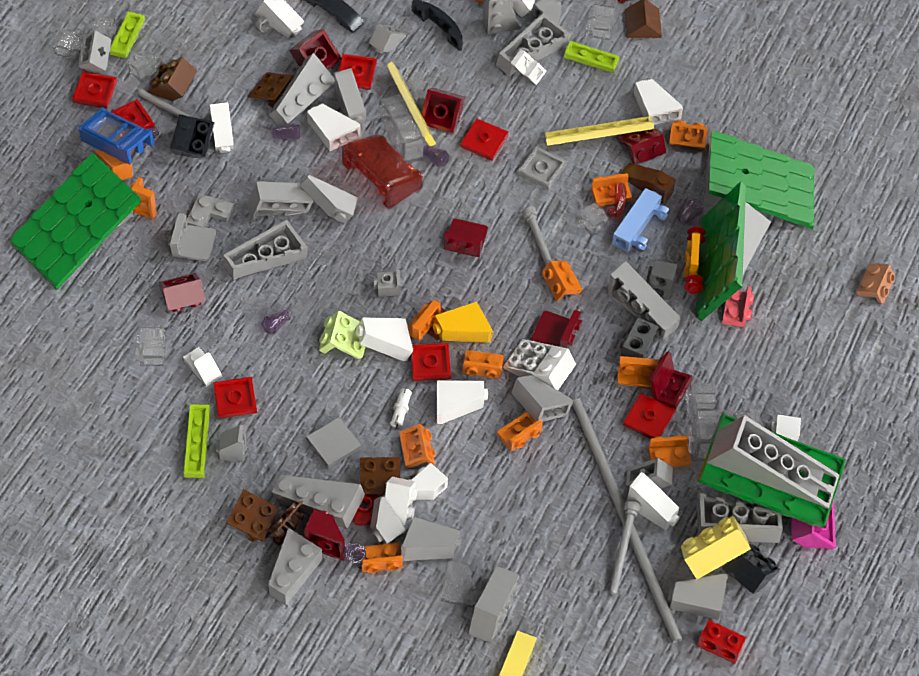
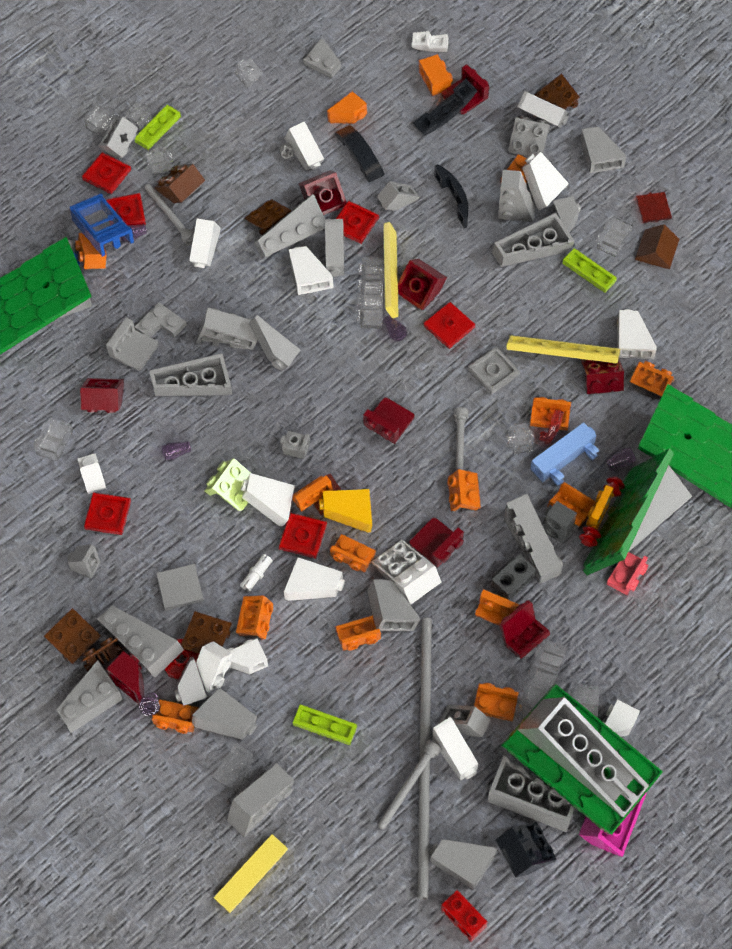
camera: 25 degrees right, 5 degrees up
orange bracket [130,177,157,220] -> none
black slope [170,114,215,158] -> none
lime plate [184,404,210,478] -> none
clear purple cone [273,123,300,141] -> none
clear red windscreen [342,134,423,210] -> none
white slope [510,49,546,85] -> none
reddish brown slope [620,163,676,204] -> none
red plate [623,393,676,439] -> none
light yellow brick [681,516,751,579] -> none
none -> lime plate [293,704,357,745]
none -> orange bracket [547,482,596,527]

